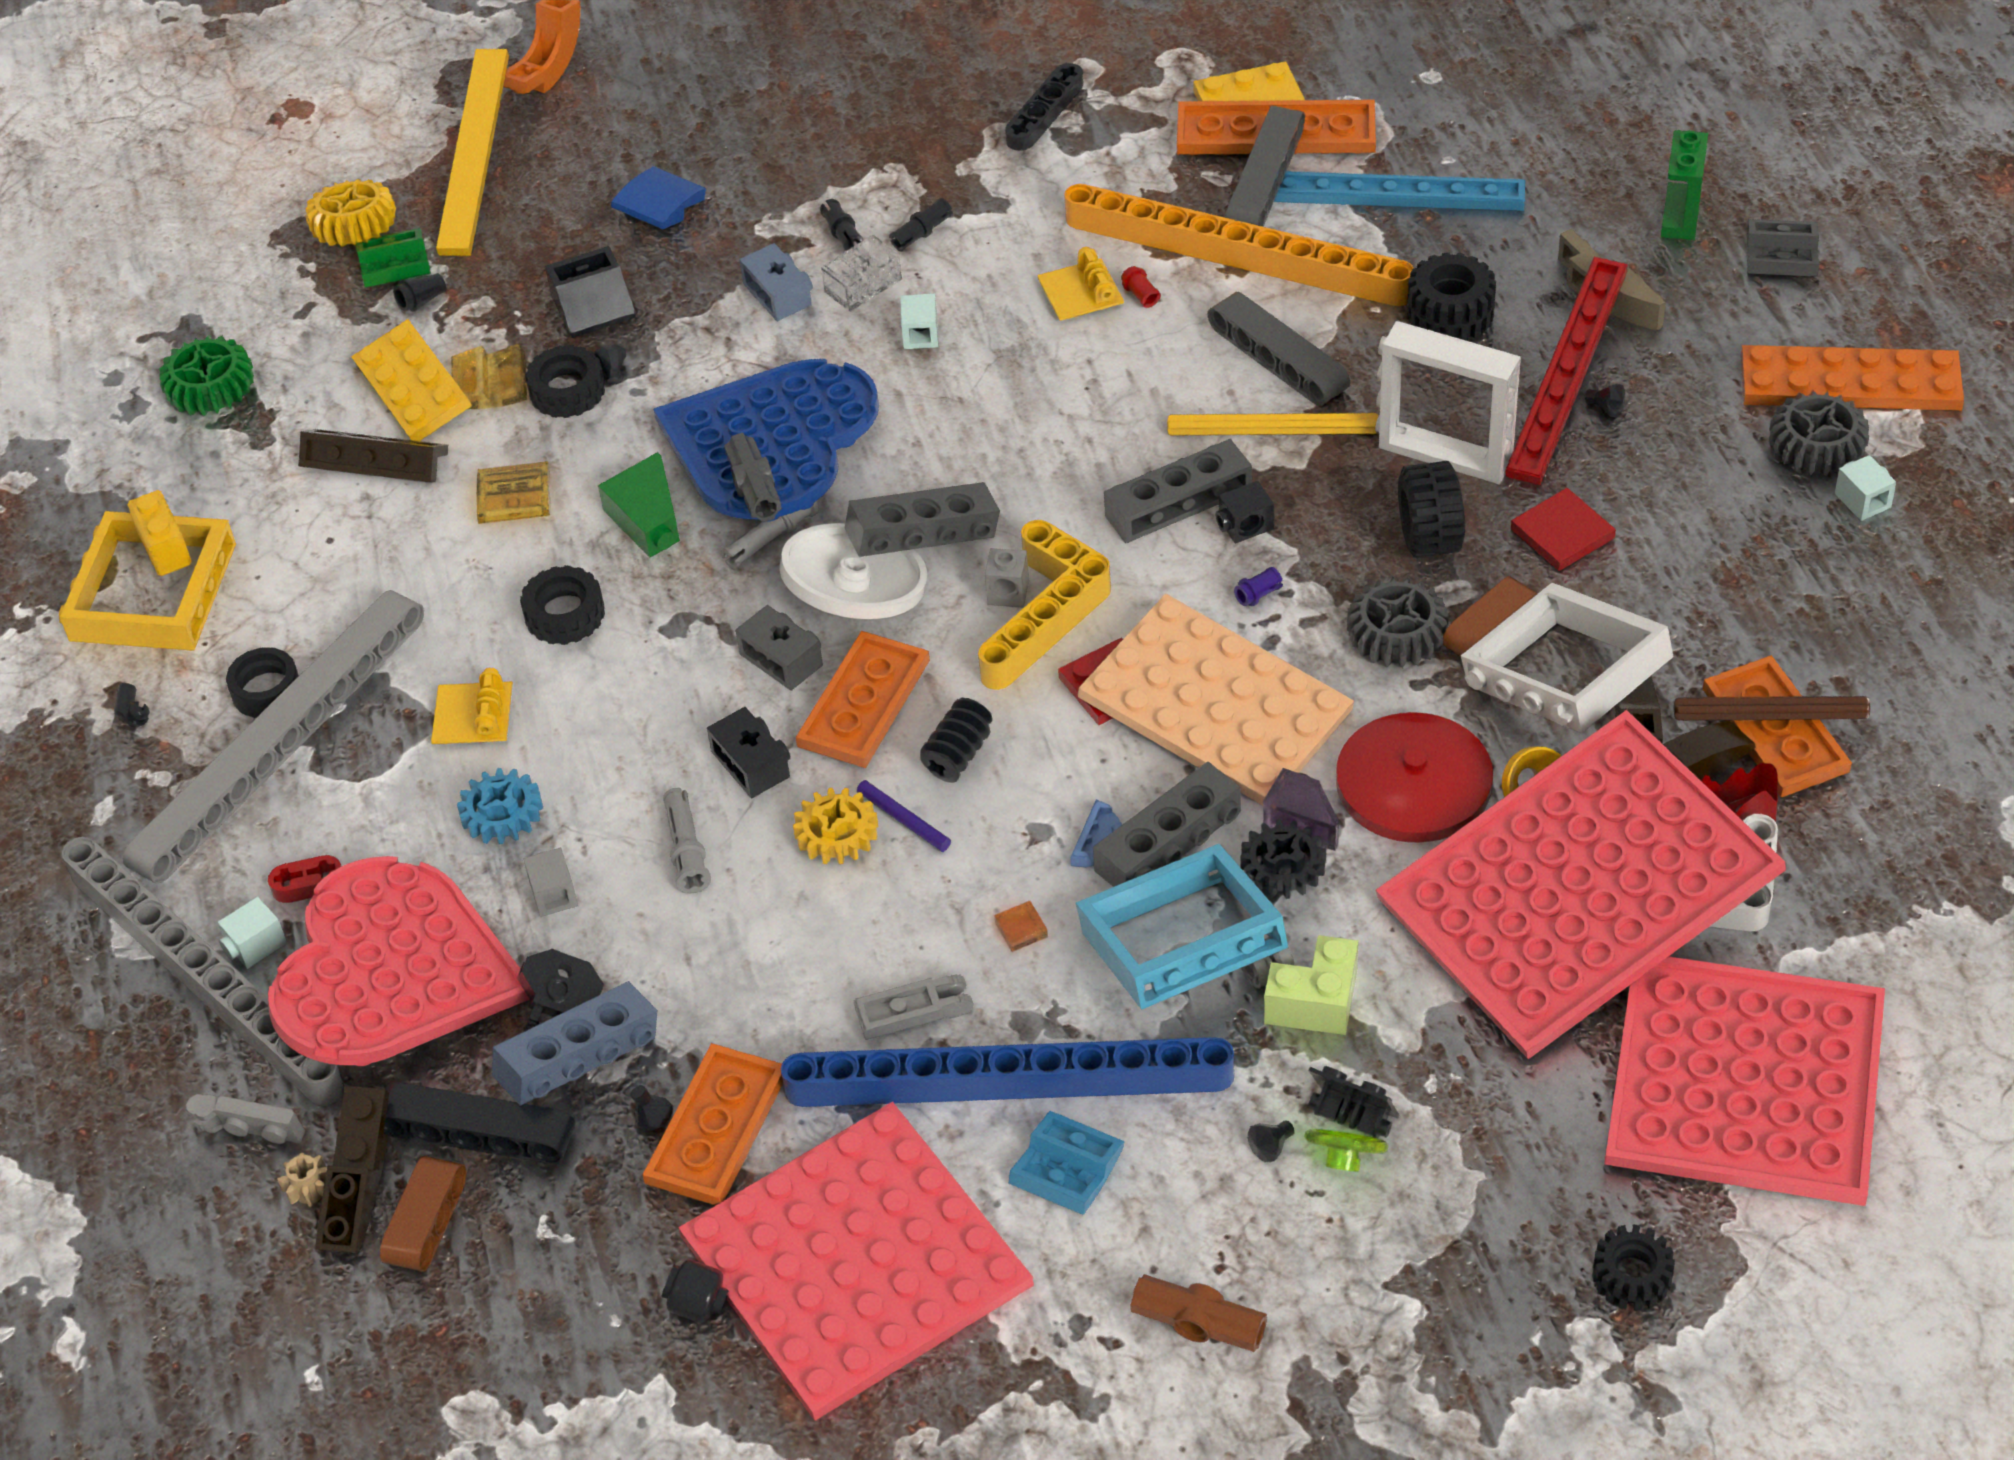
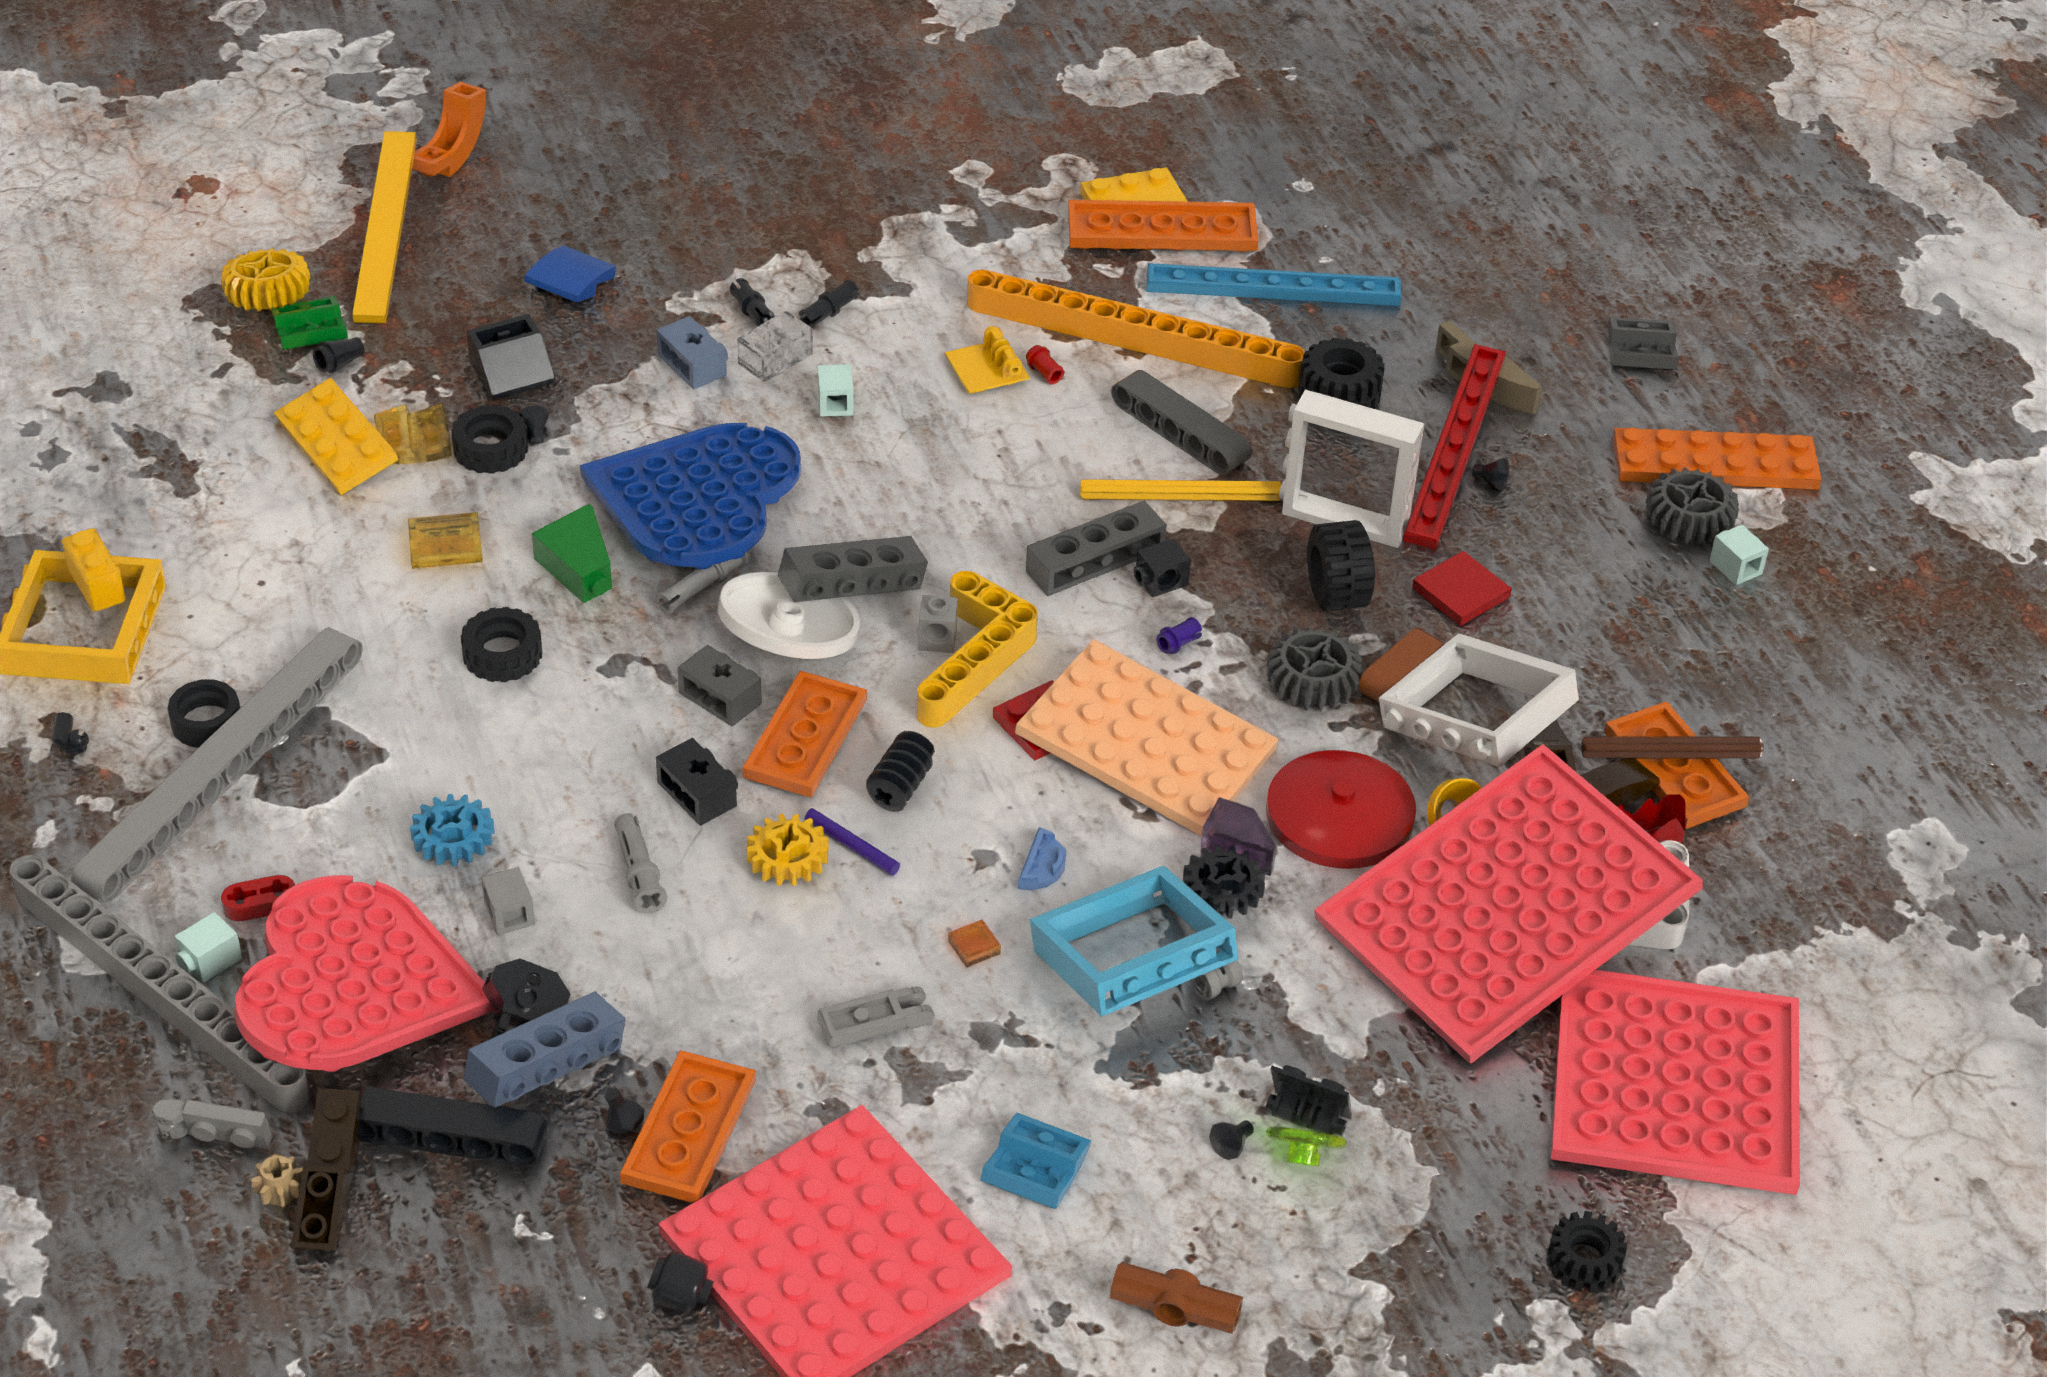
camera: 10 degrees left, 5 degrees down
green gear [159,335,254,416] -> none
dark brown fence [298,429,448,483] -> none
dark orange beam [380,1156,467,1272] -> none
yellow hinge [431,667,513,744] -> none
dark grey piece [724,433,782,522] -> none
blue beam [781,1037,1234,1107] -> none
black beam [1005,63,1084,151] -> none
dark grey brick [1093,761,1241,887] -> none
dark grey beam [1225,105,1305,227] -> none
yellowish green brick [1264,935,1359,1035] -> none
green panel [1661,130,1708,240] -> none

